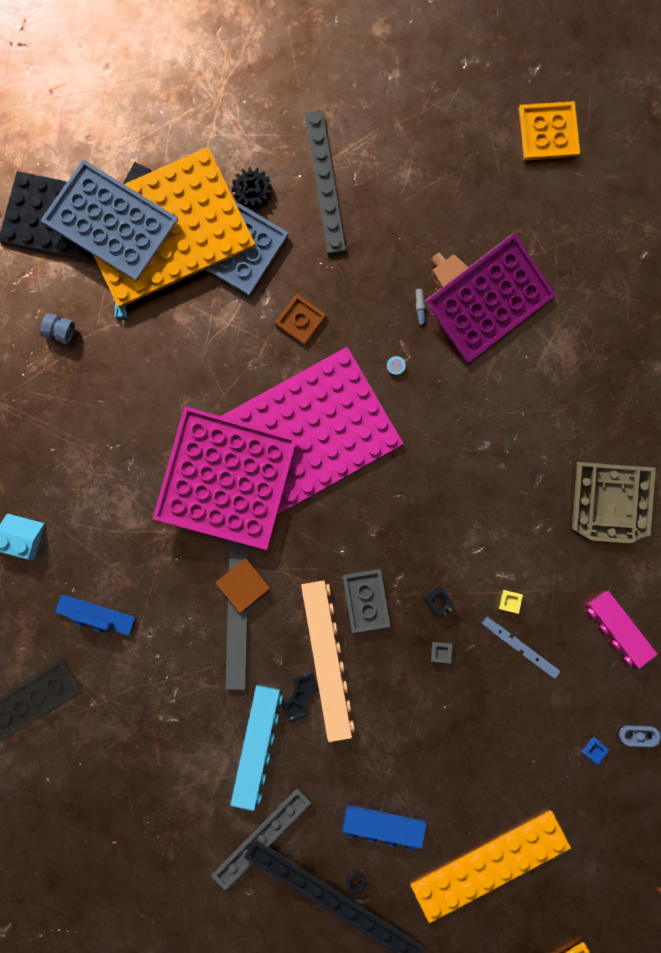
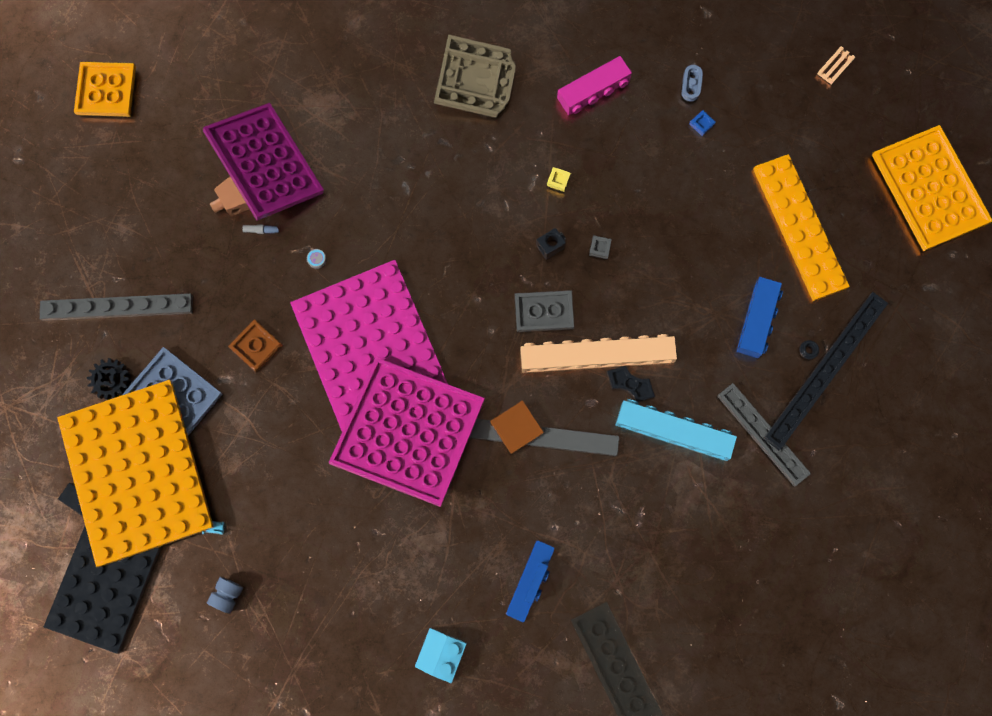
camera: 80 degrees left, 5 degrees down
sand blue plate [40,159,179,282] -> none
sand blue piece [482,616,560,679] -> none

